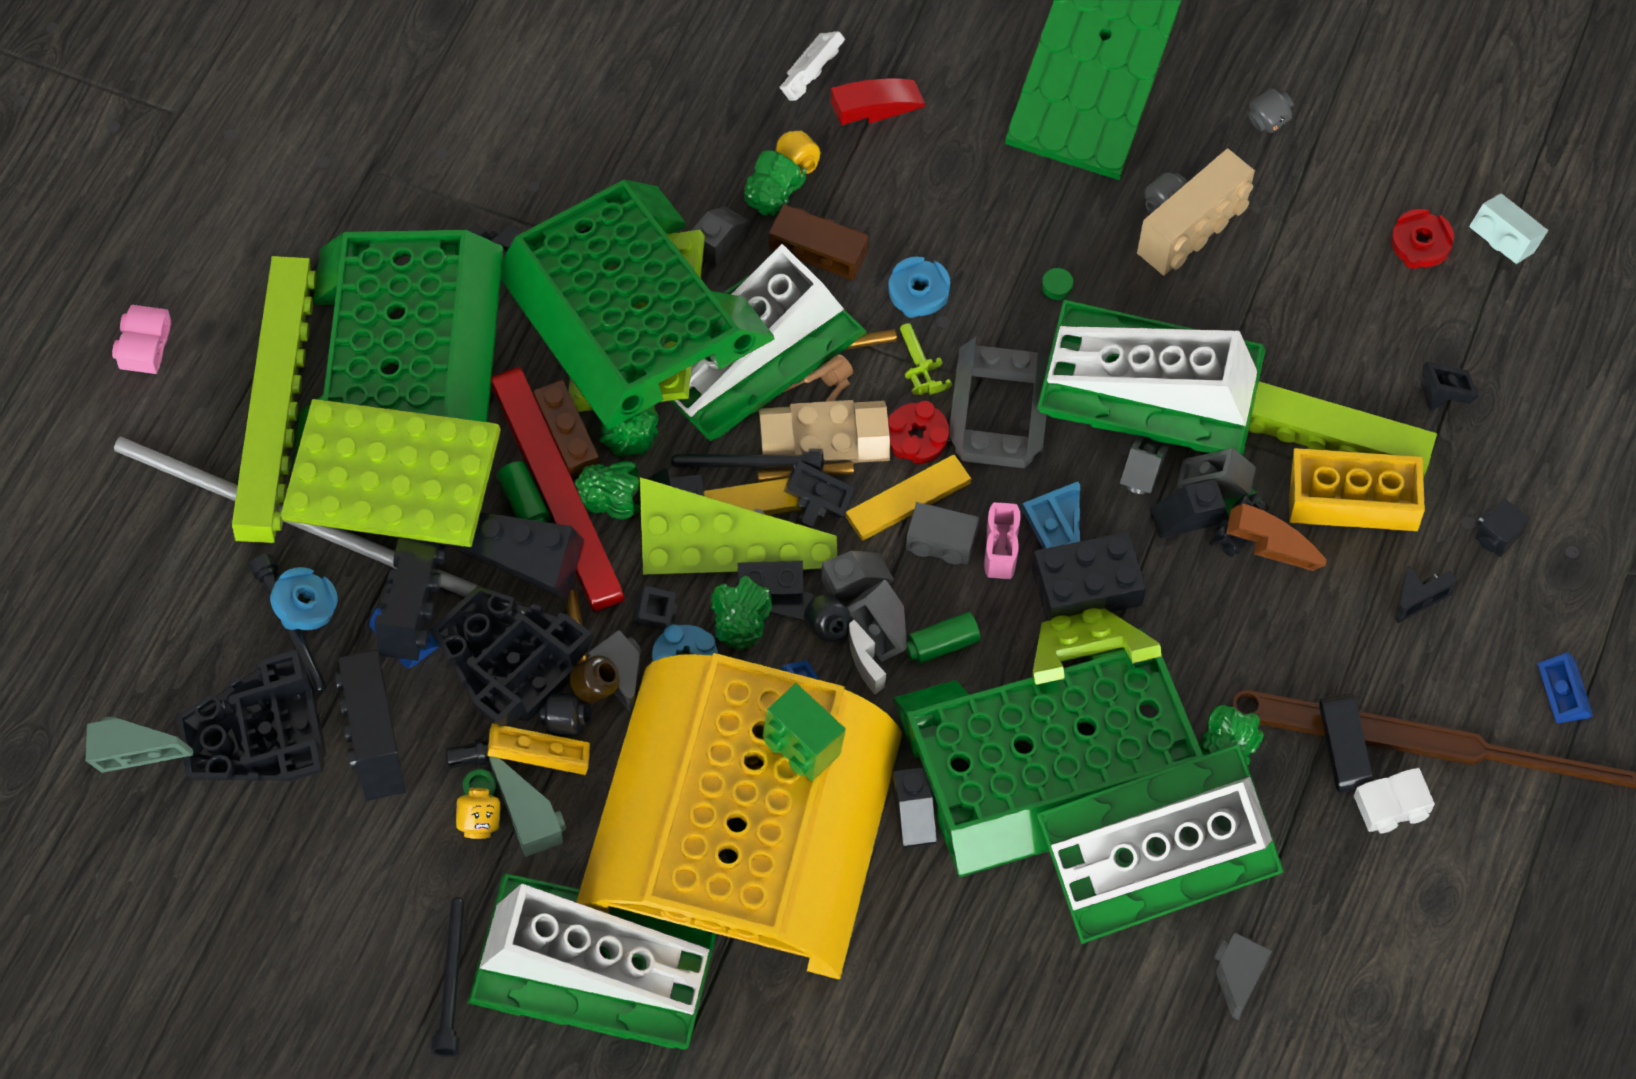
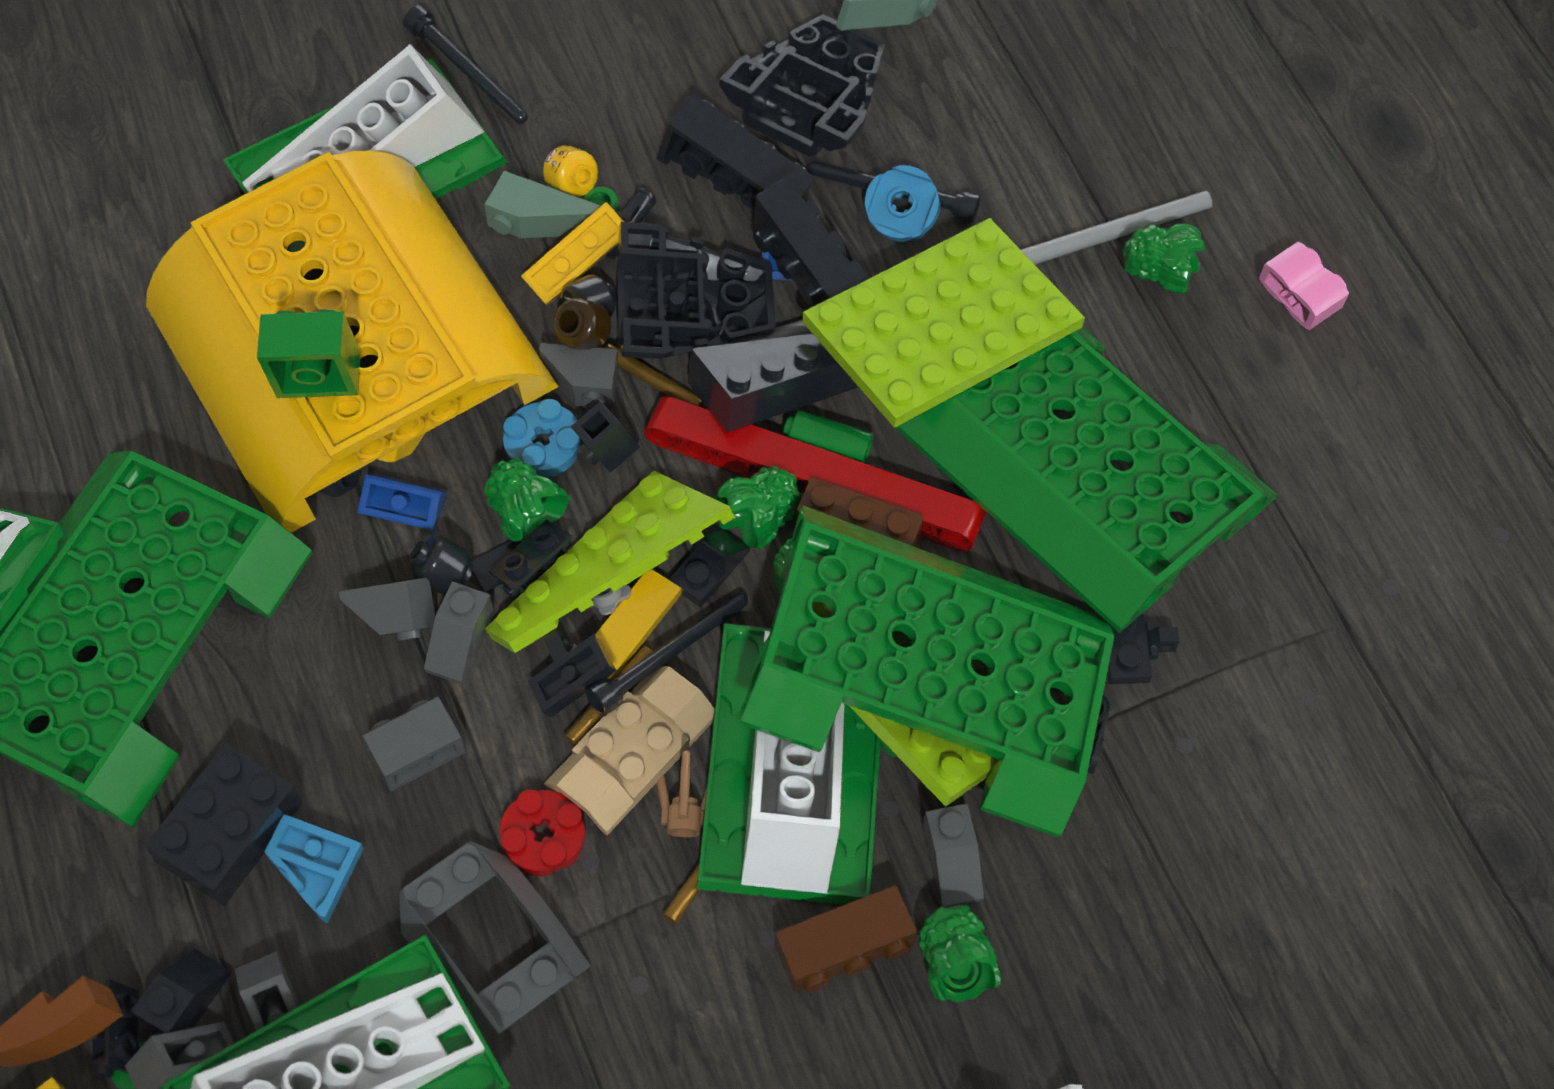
camera: 135 degrees right, 0 degrees up
lime brick [232,256,317,543] -> none
yellow head [776,131,821,175] -> none
yellow tile [845,454,971,541] -> none
white slope [848,620,886,695] -> none
dark azure plate [888,256,950,318] -> none
slope [892,767,937,848] -> none
lime piece [900,323,952,395] -> none
green brick [905,611,981,665] -> none
bright pink brick [984,502,1020,579] -> none
lime wing [1033,608,1162,685] -> none
none -> green hair [1122,223,1205,294]

